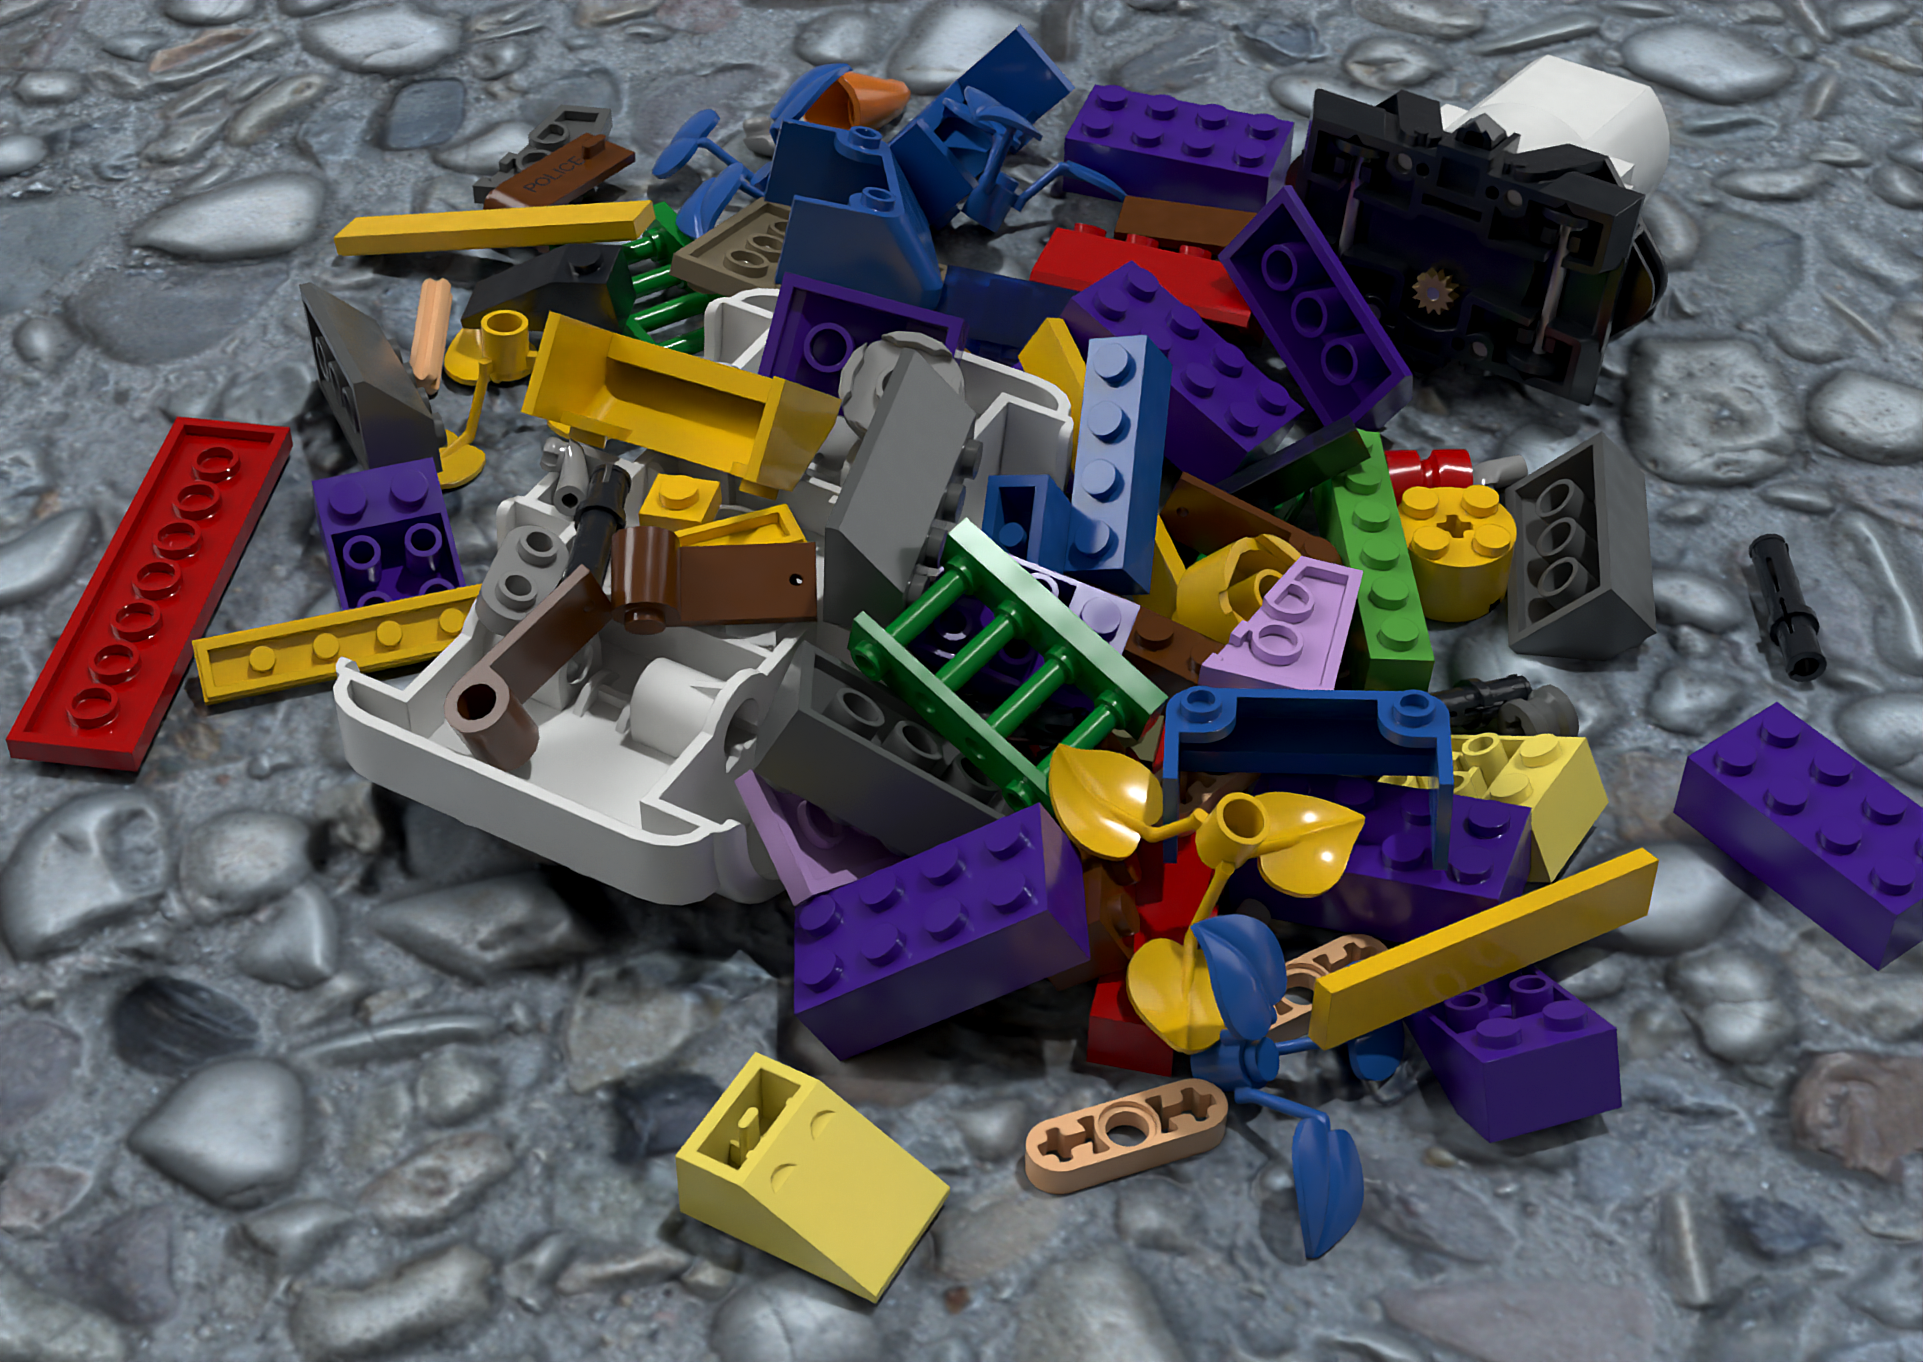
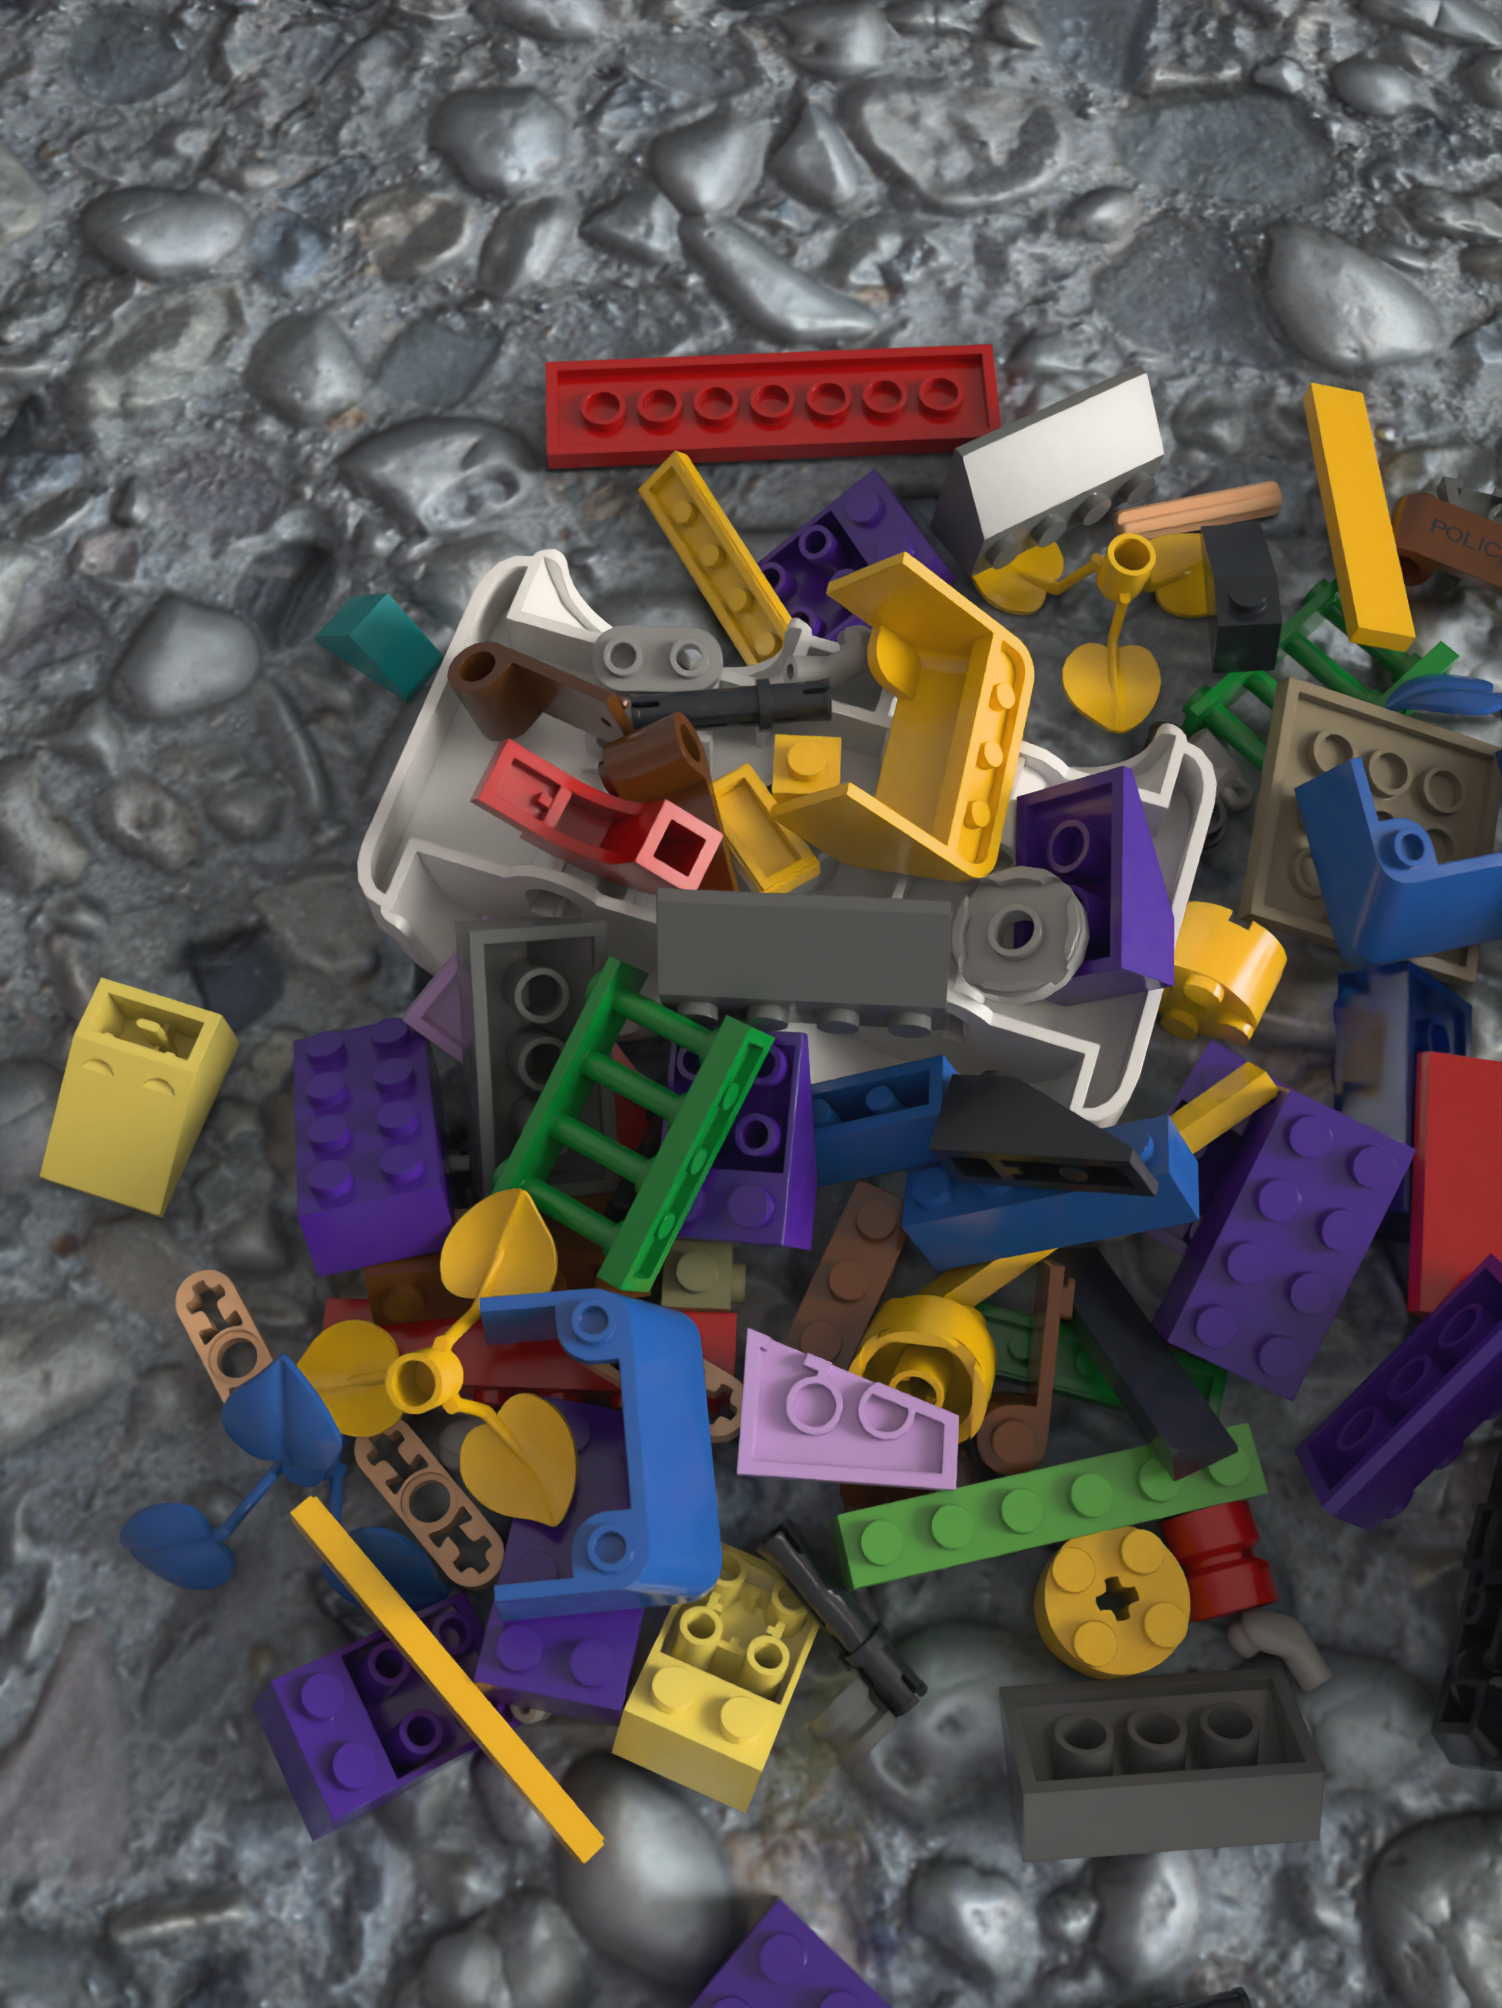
camera: 80 degrees right, 25 degrees up
none -> teal slope [315,593,444,703]
none -> red arch [469,738,724,895]
none -> black slope [929,1070,1159,1197]

